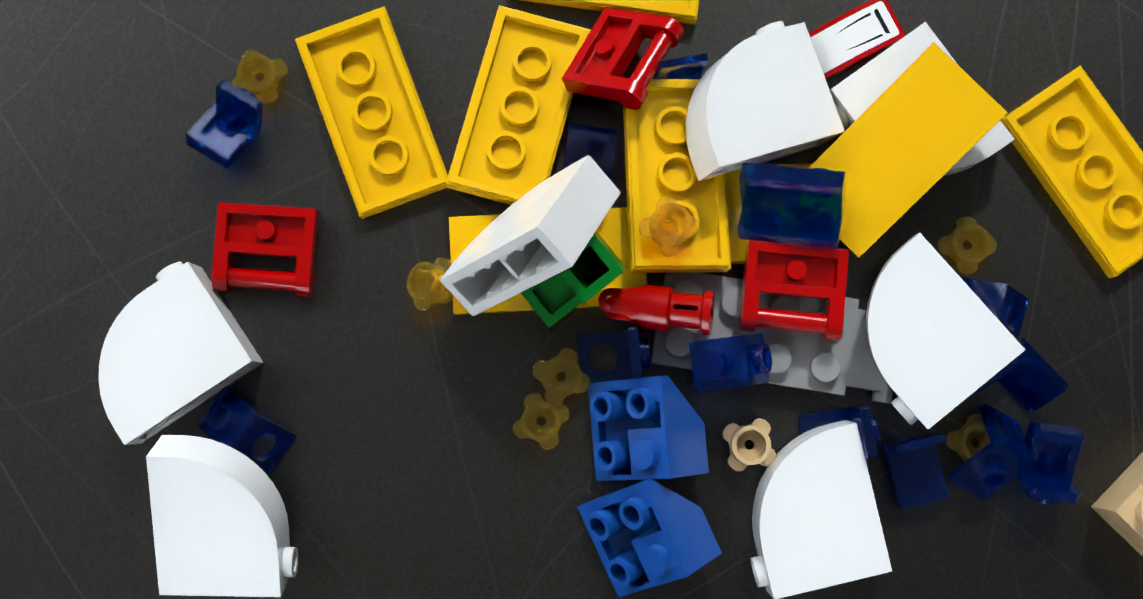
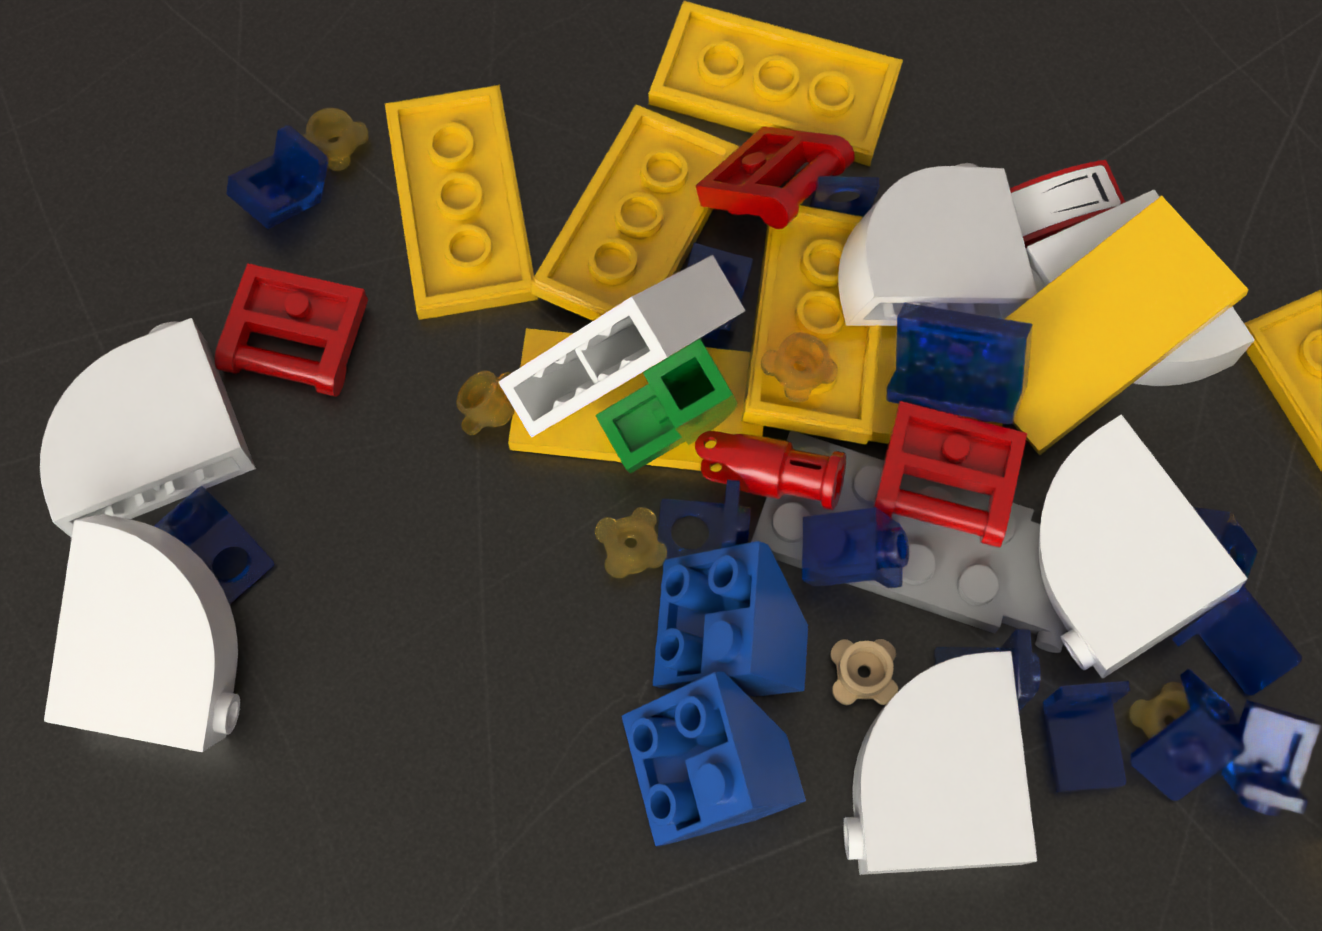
camera: 10 degrees right, 15 degrees down
clear yellow plate [513,393,569,450] -> none
clear yellow plate [937,216,997,275] -> none

